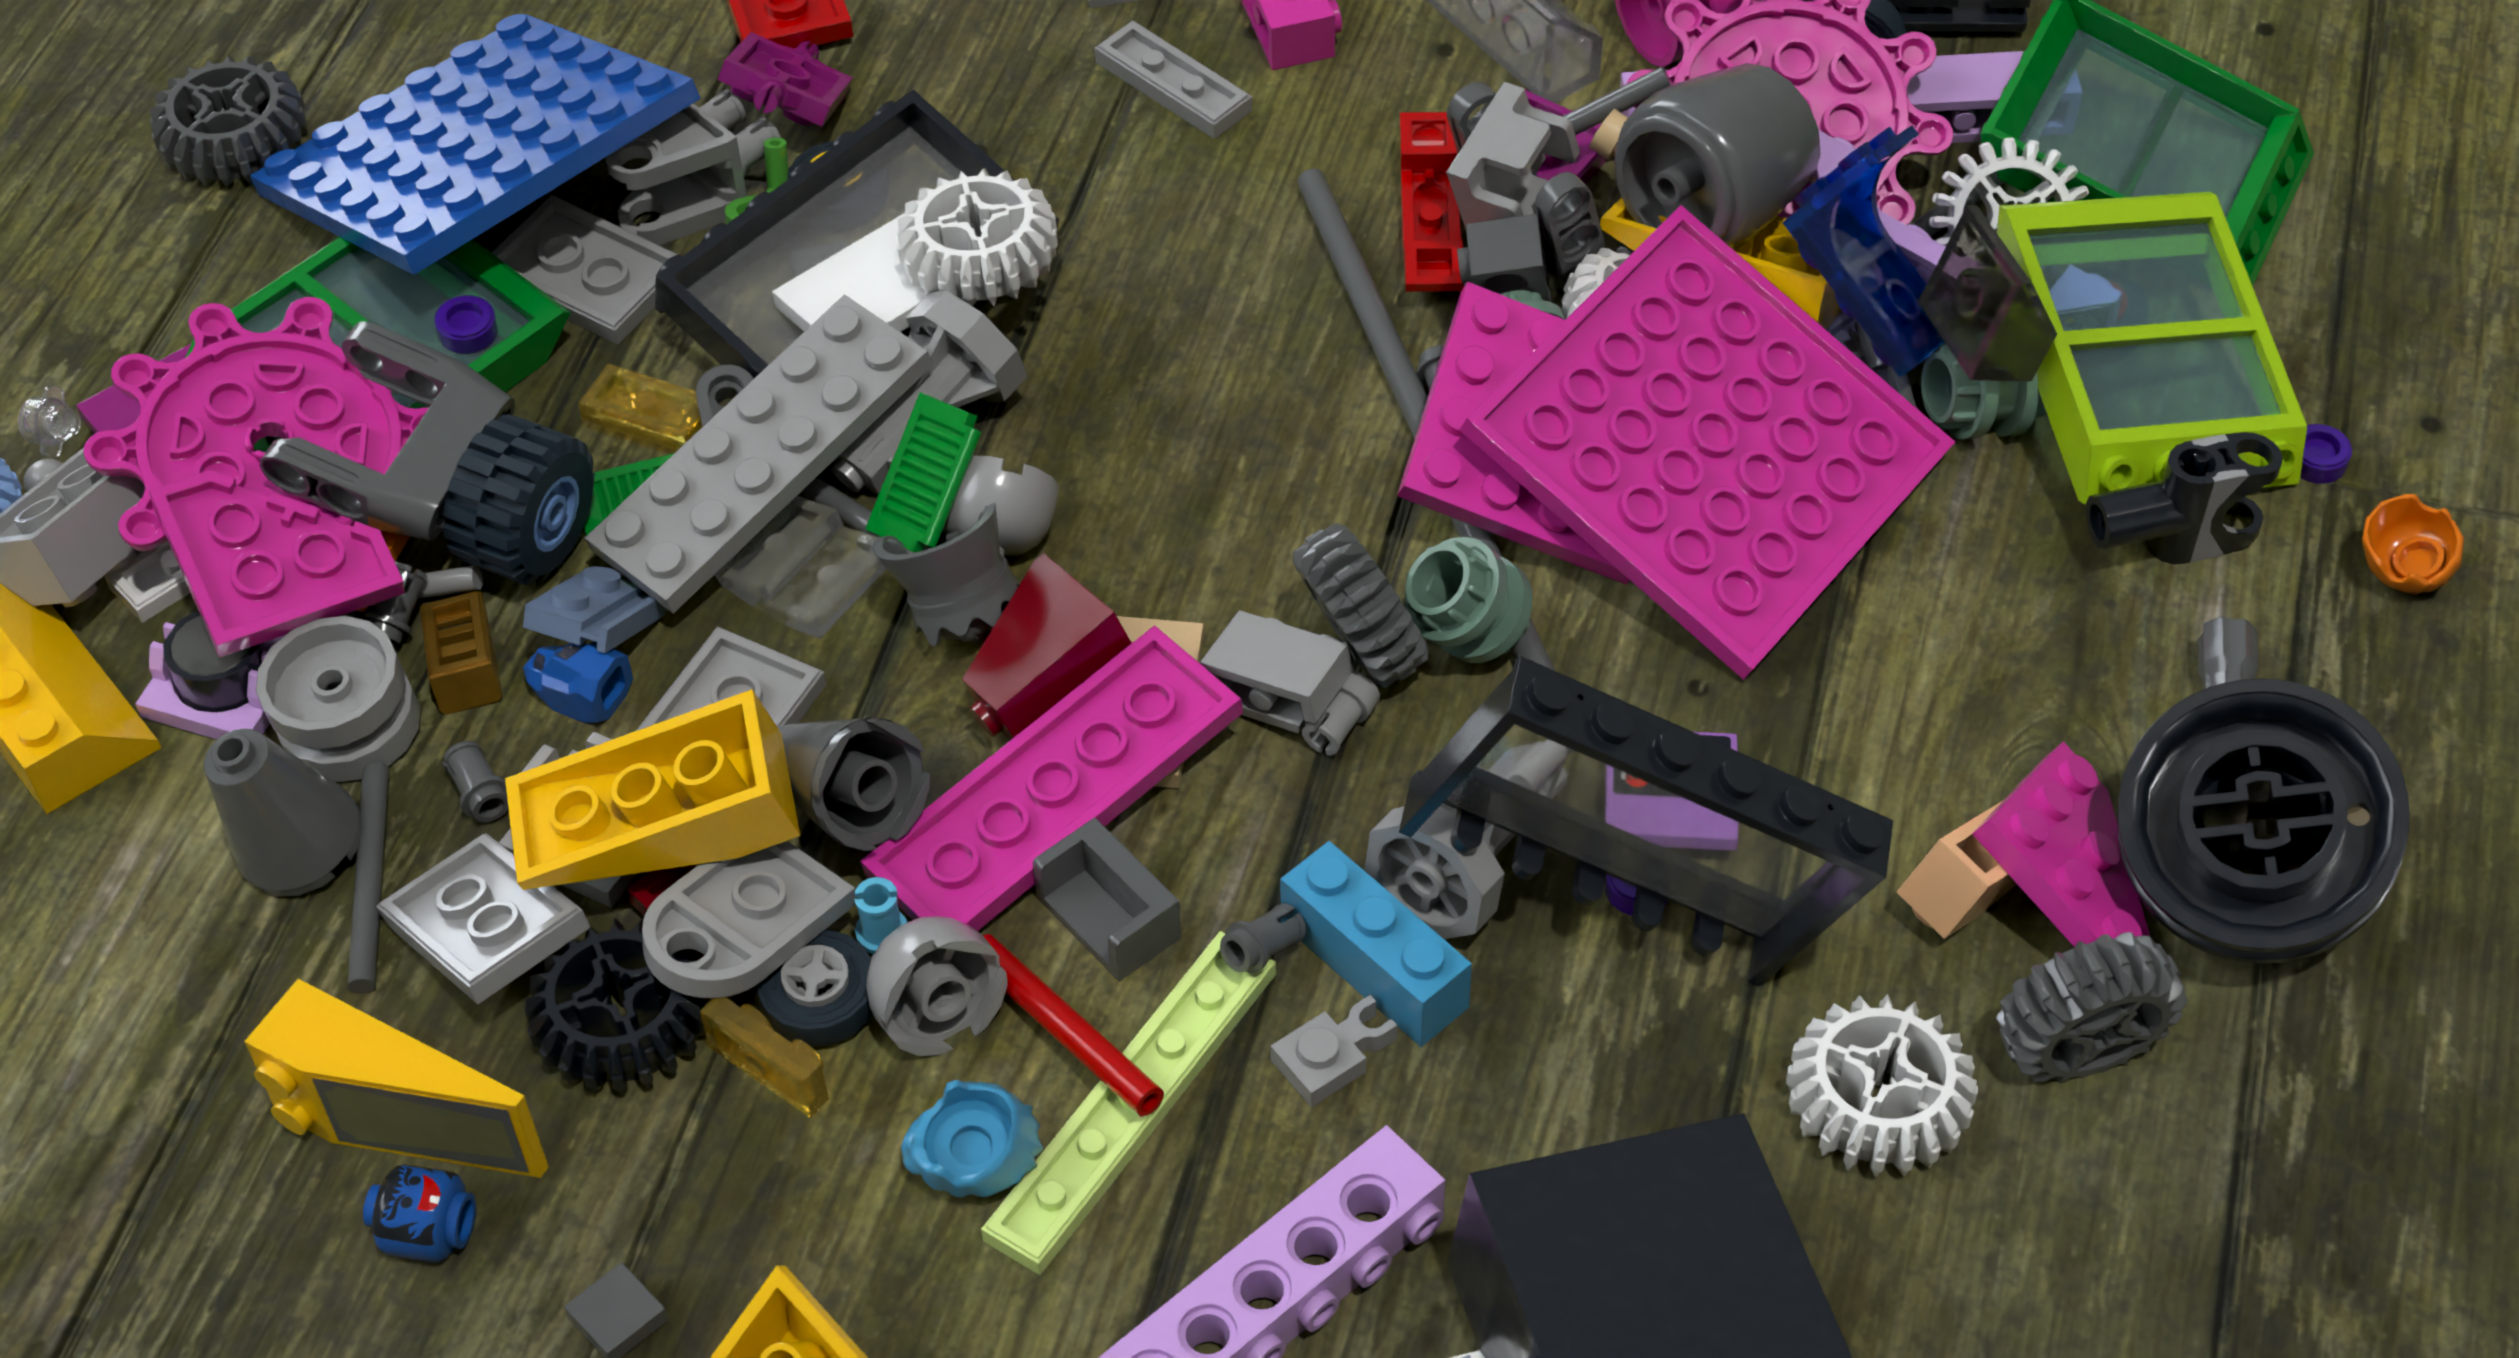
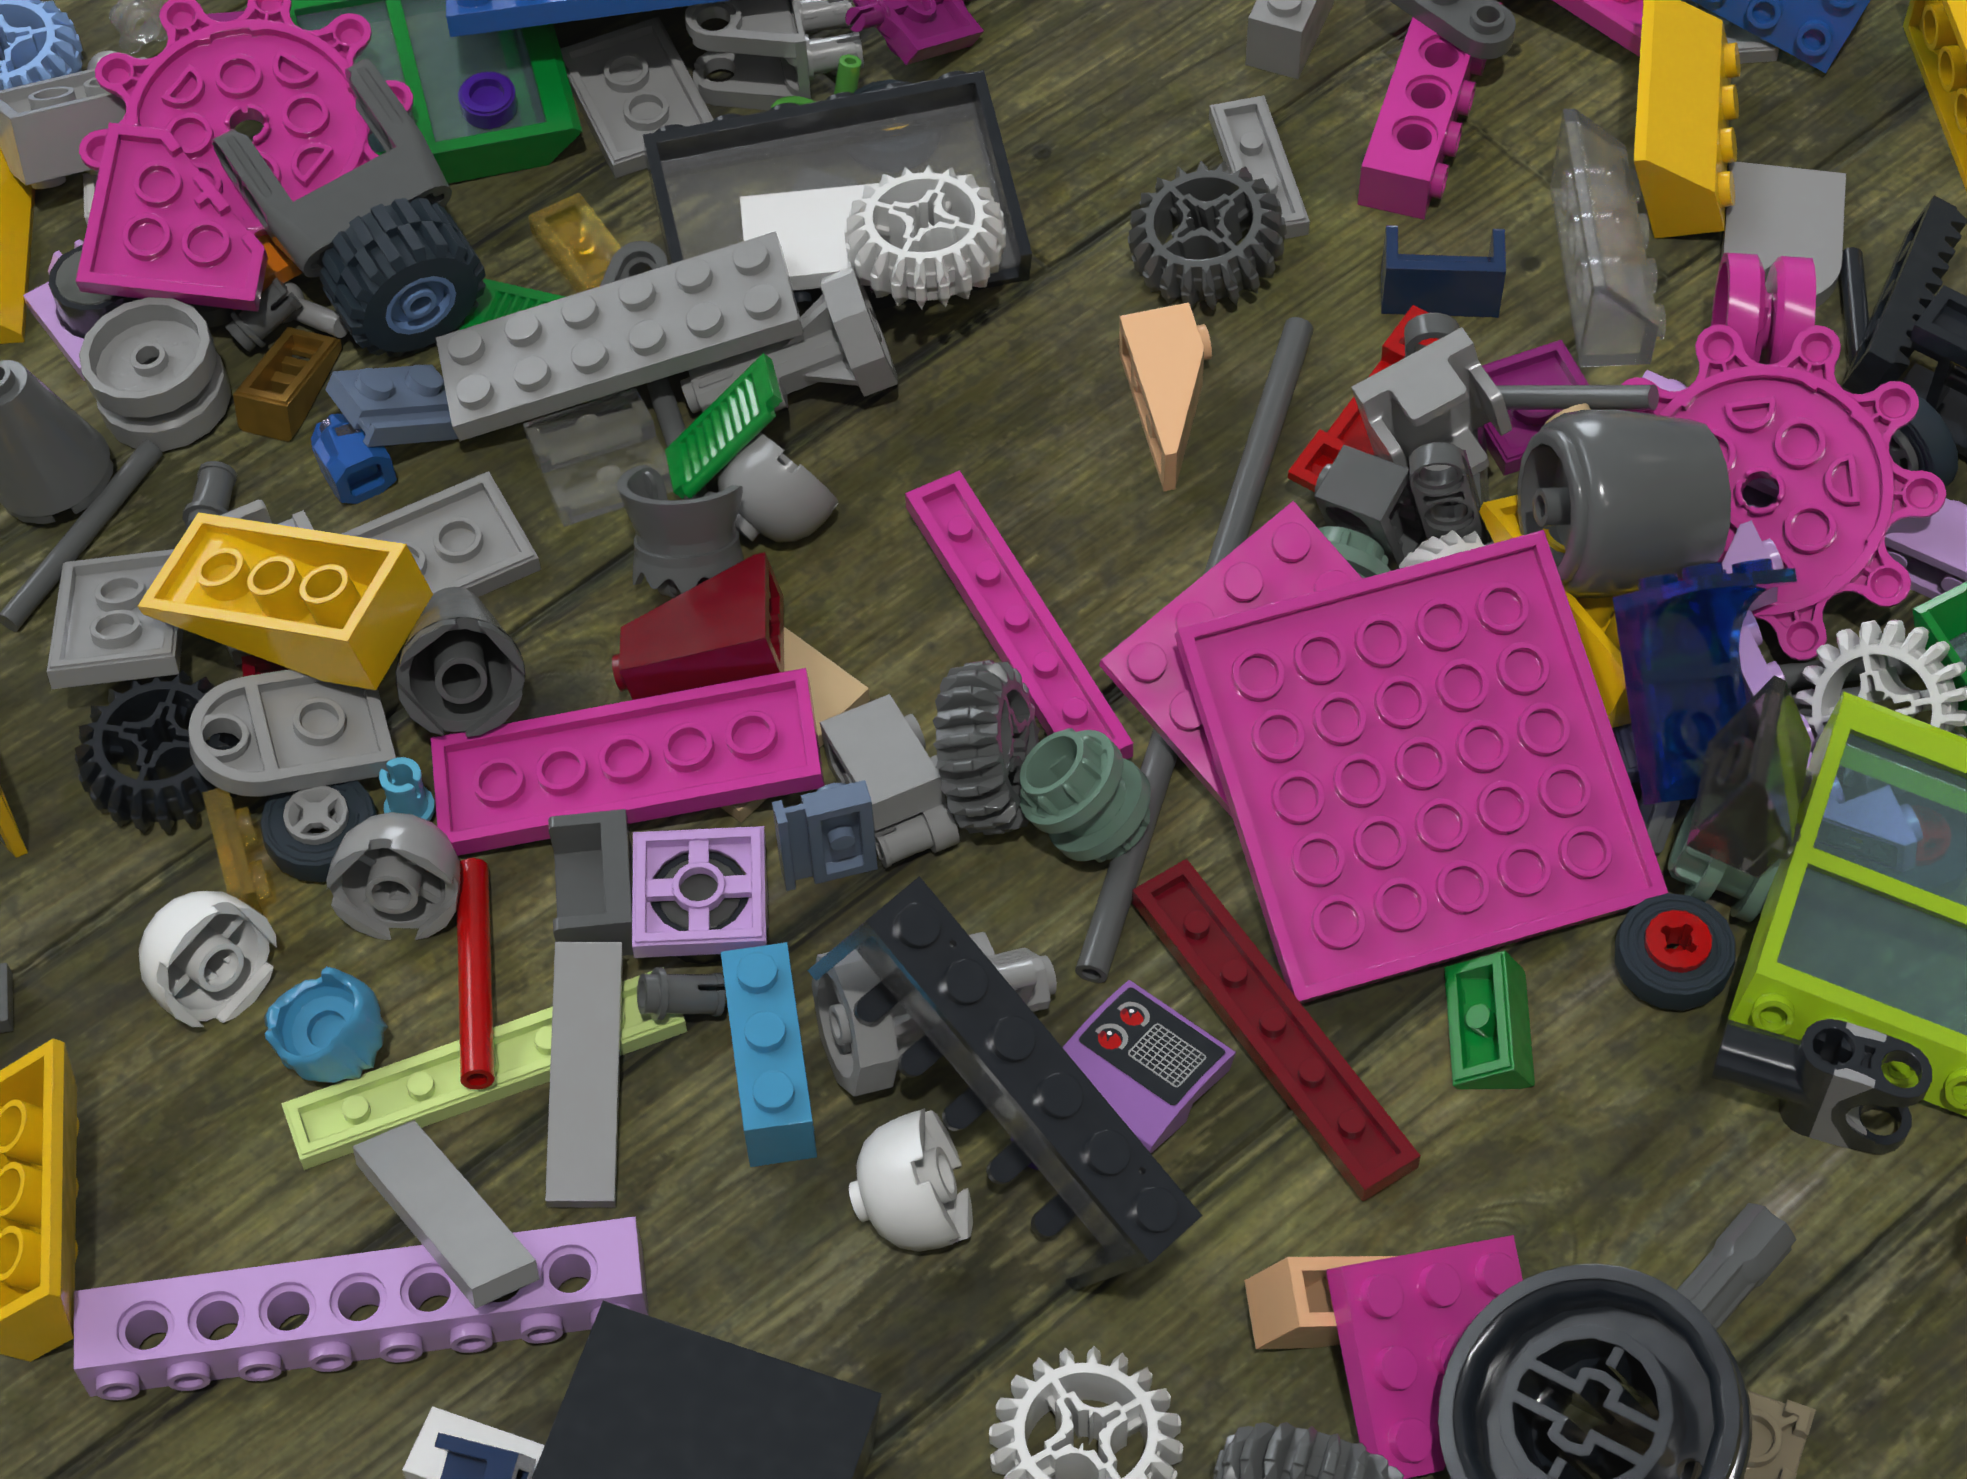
camera: 35 degrees right, 5 degrees up
light grey plate [1270,995,1397,1107] -> none
none -> white cylinder [139,891,277,1027]
none -> light grey tile [352,1120,539,1309]
none -> light grey tile [545,942,623,1208]
none -> lavender piece [632,826,769,964]
none -> sand blue plate [772,780,878,891]
none -> white cylinder [849,1108,973,1252]
none -> dark pink plate [905,470,1133,759]
none -> light nougat slope [1119,303,1212,492]
none -> dark grey gear [1128,160,1287,311]
none -> dark red plate [1132,858,1421,1201]
none -> dark blue panel [1381,225,1506,318]
none -> green slope [1445,950,1535,1089]
none -> black wheel [1615,893,1736,1011]

